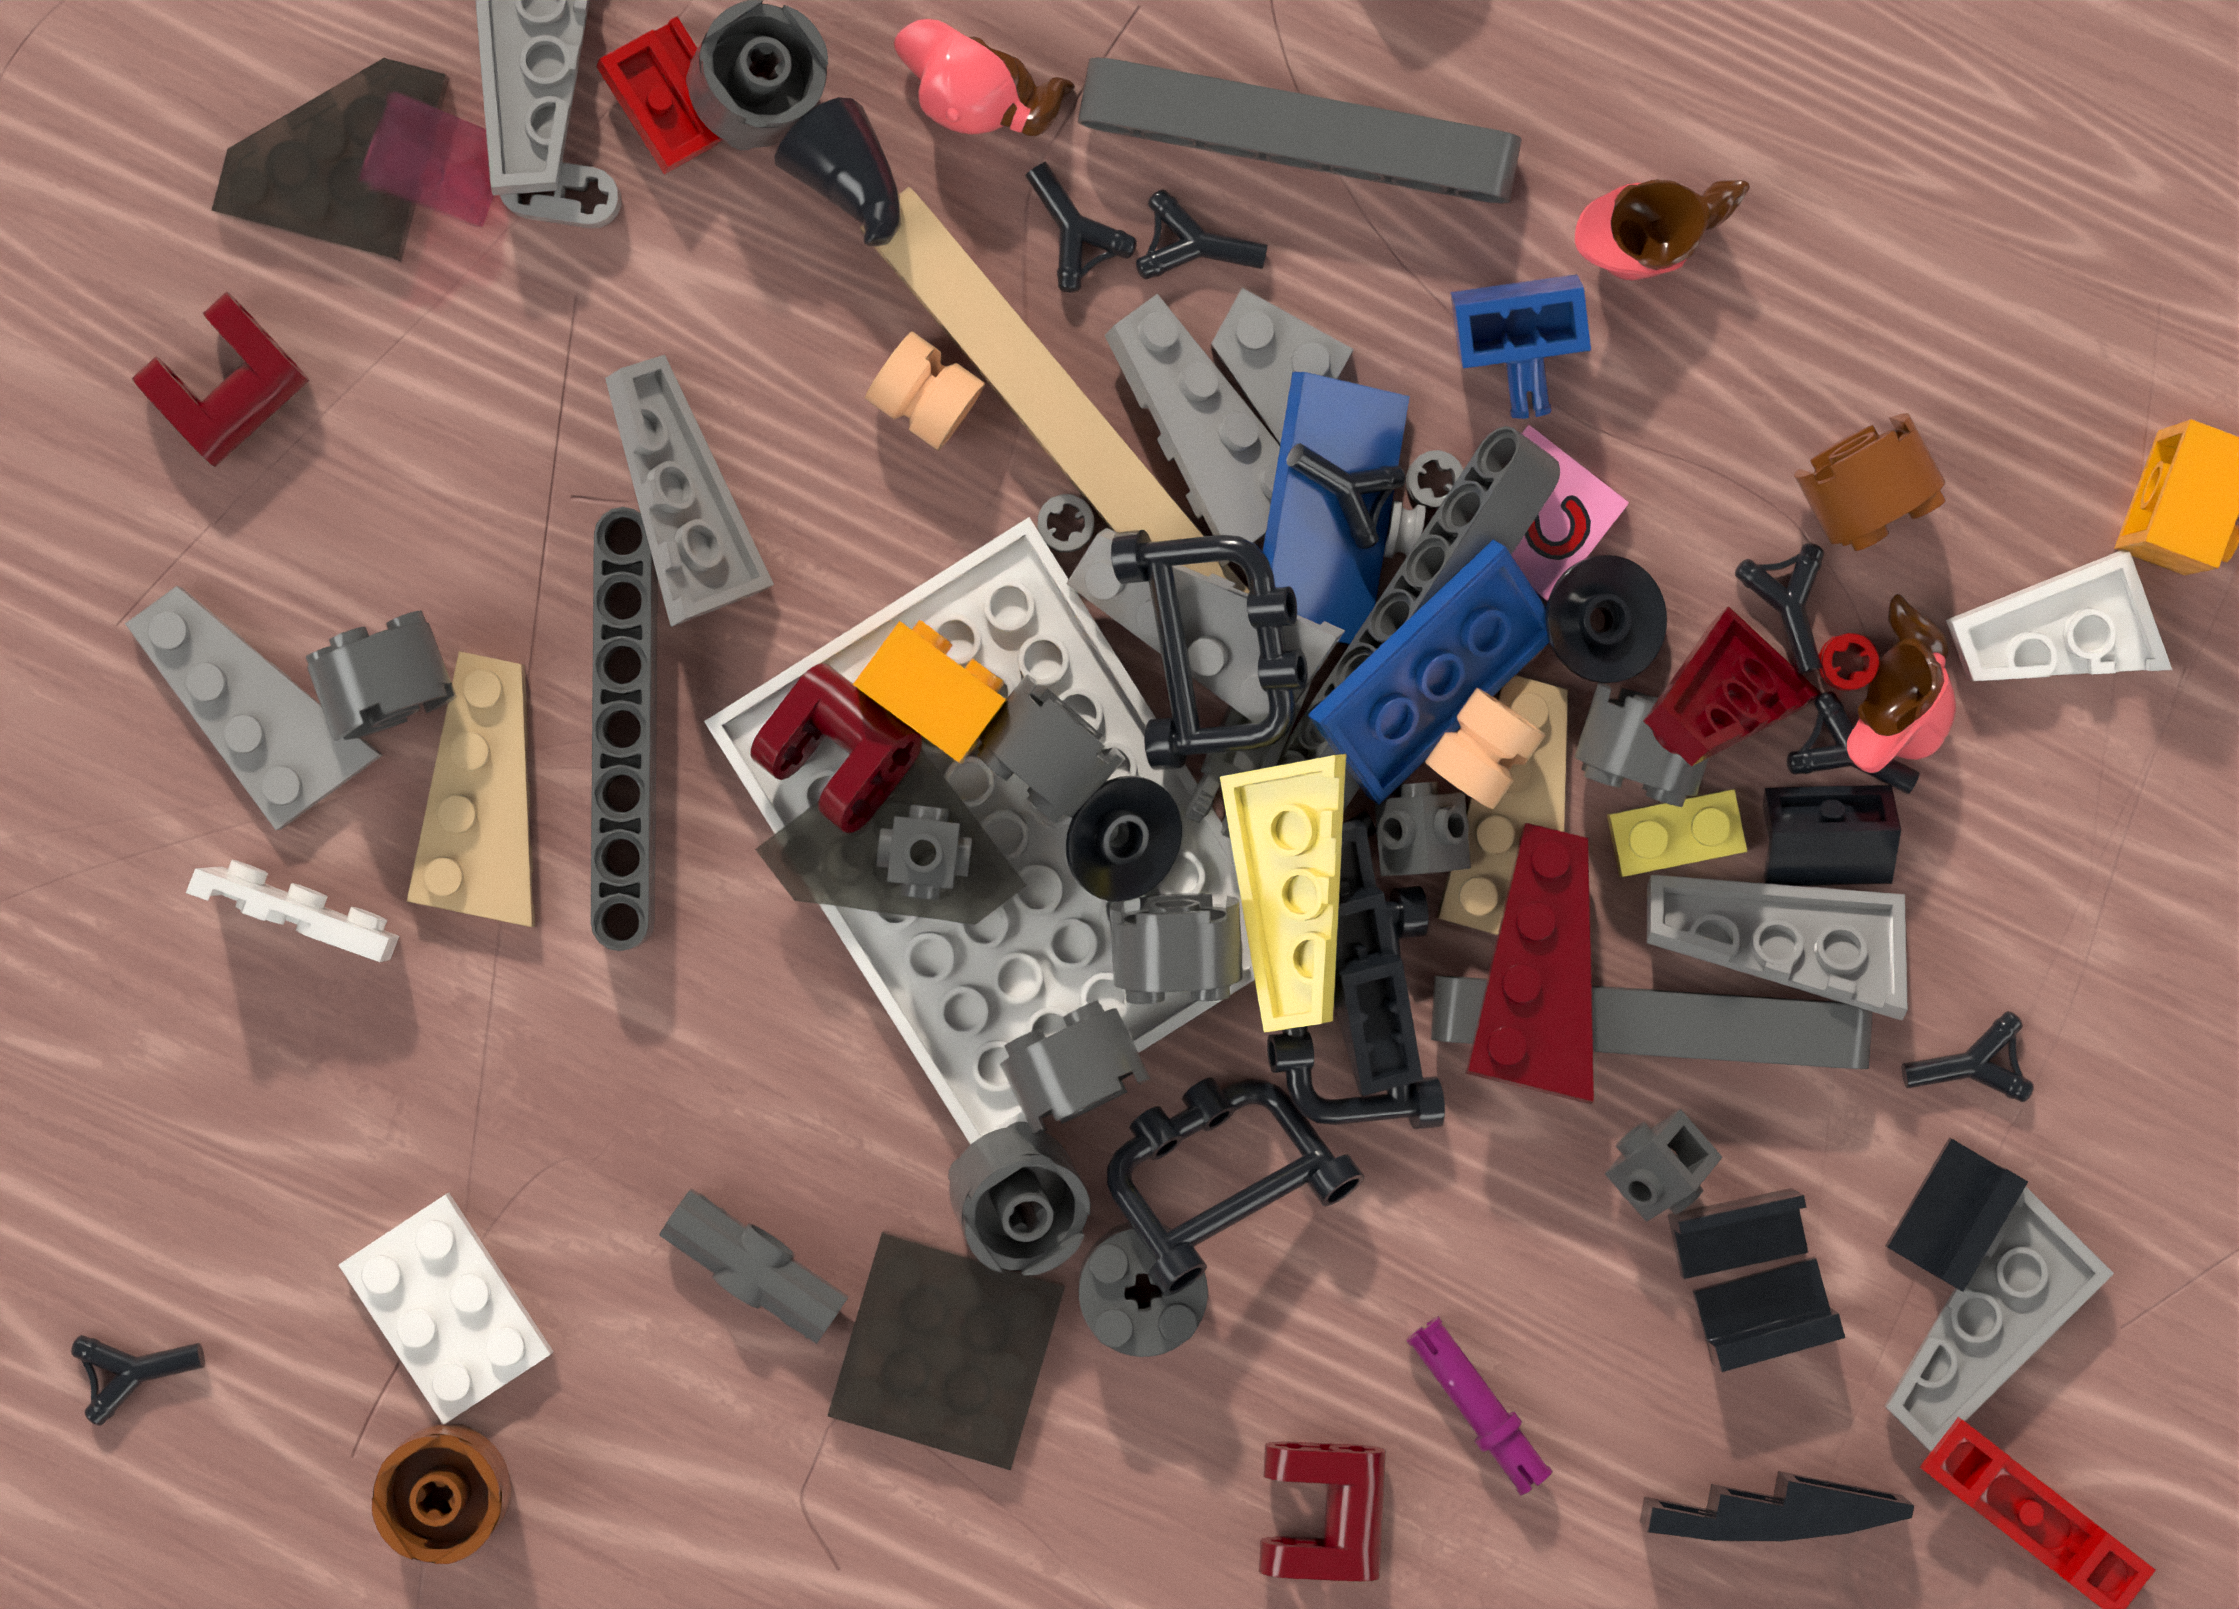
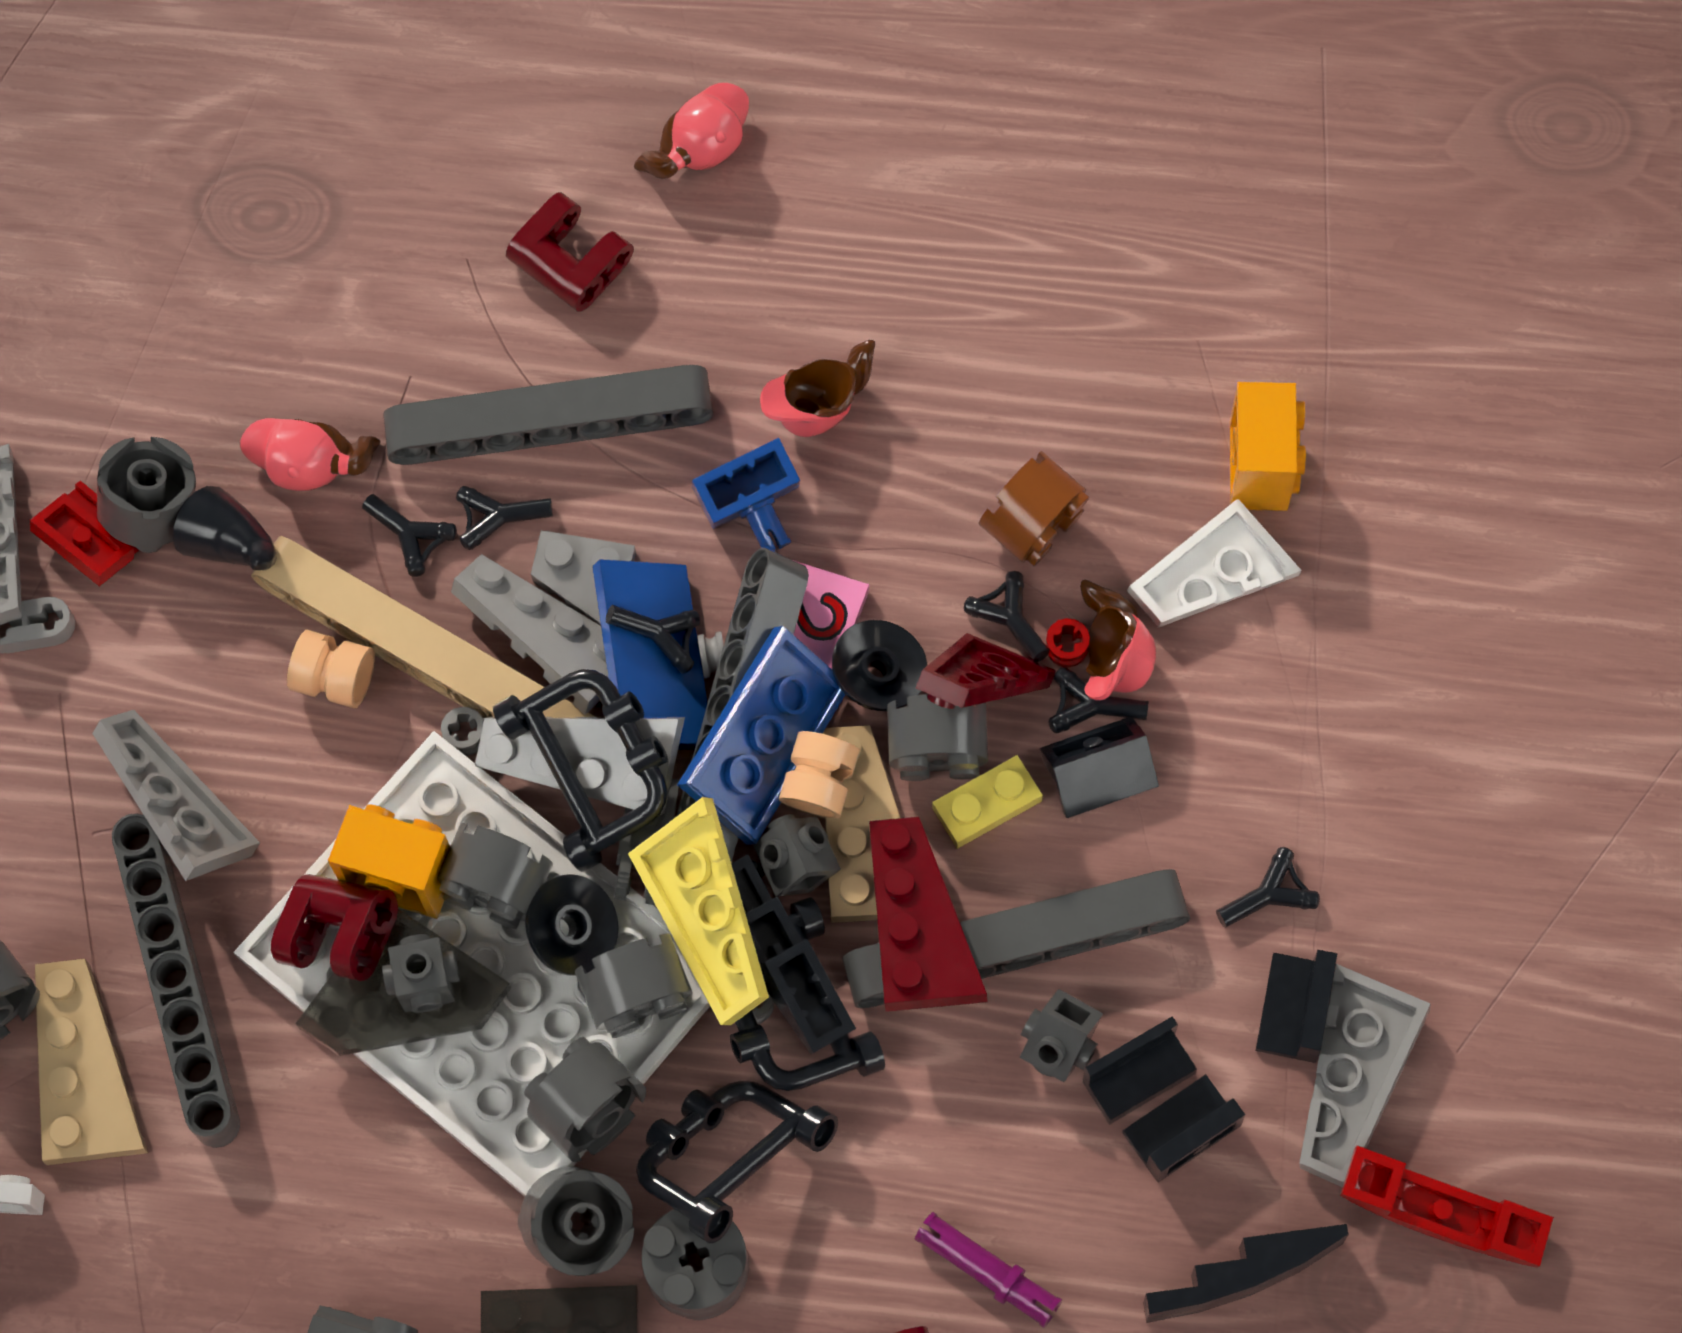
camera: 15 degrees left, 20 degrees down
light grey bush [1406,450,1463,509] -> none
light grey wing [1647,875,1908,1020] -> none

